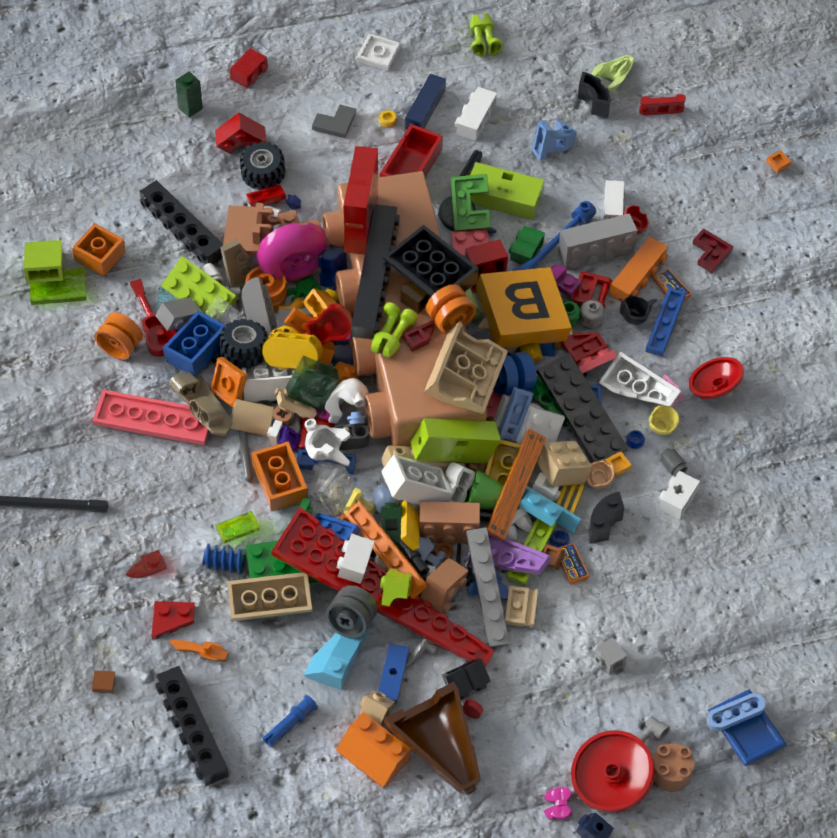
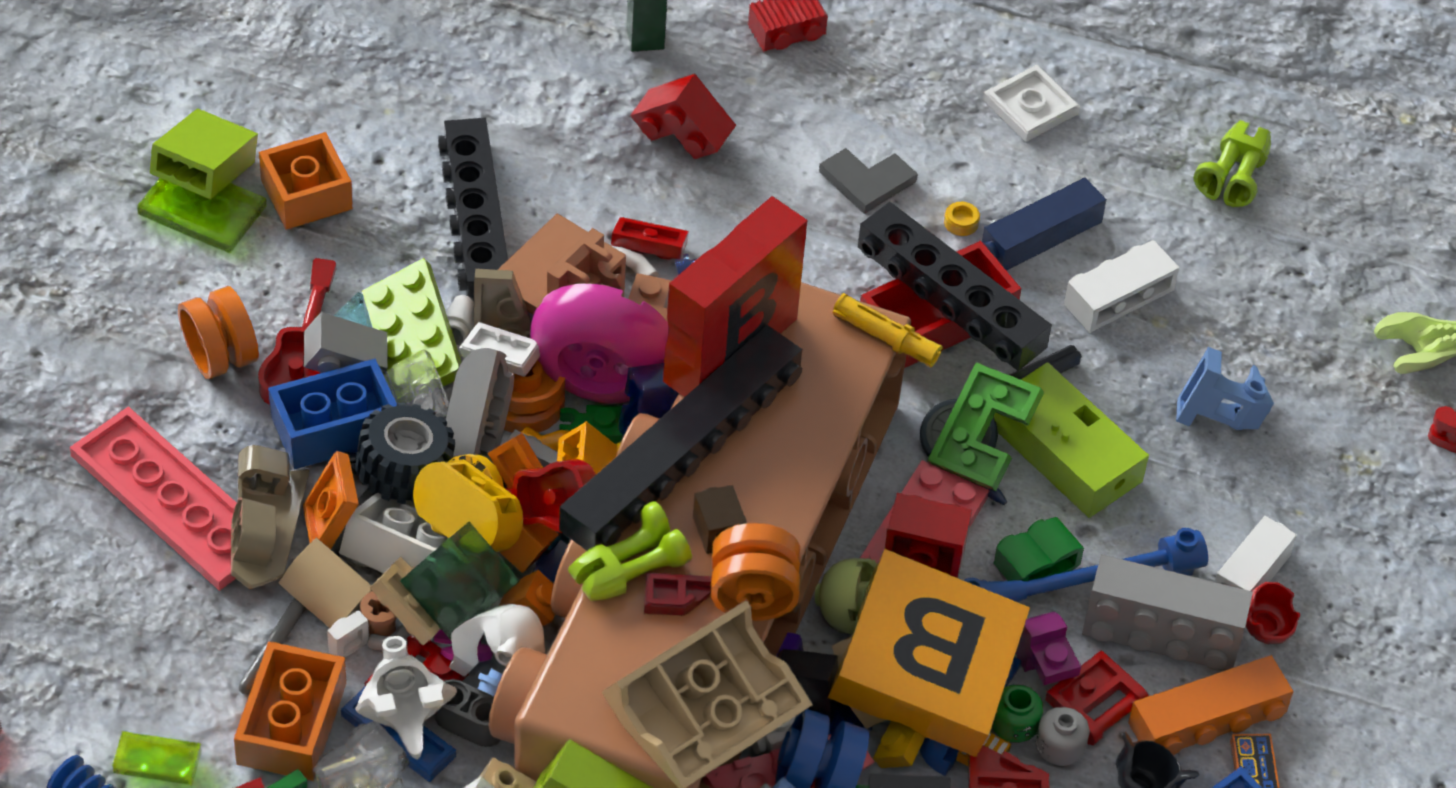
camera: 30 degrees right, 5 degrees down
black wheel [240,141,286,190] -> none
dark purple plate [278,426,300,452] -> none
black slope [383,225,478,297] -> none
black brick [578,72,611,118] -> none
dark red plate [692,228,734,273] -> none
none -> white plate [459,322,540,377]
none -> yellow pin [832,293,943,368]
none -> black brick [857,202,1052,371]

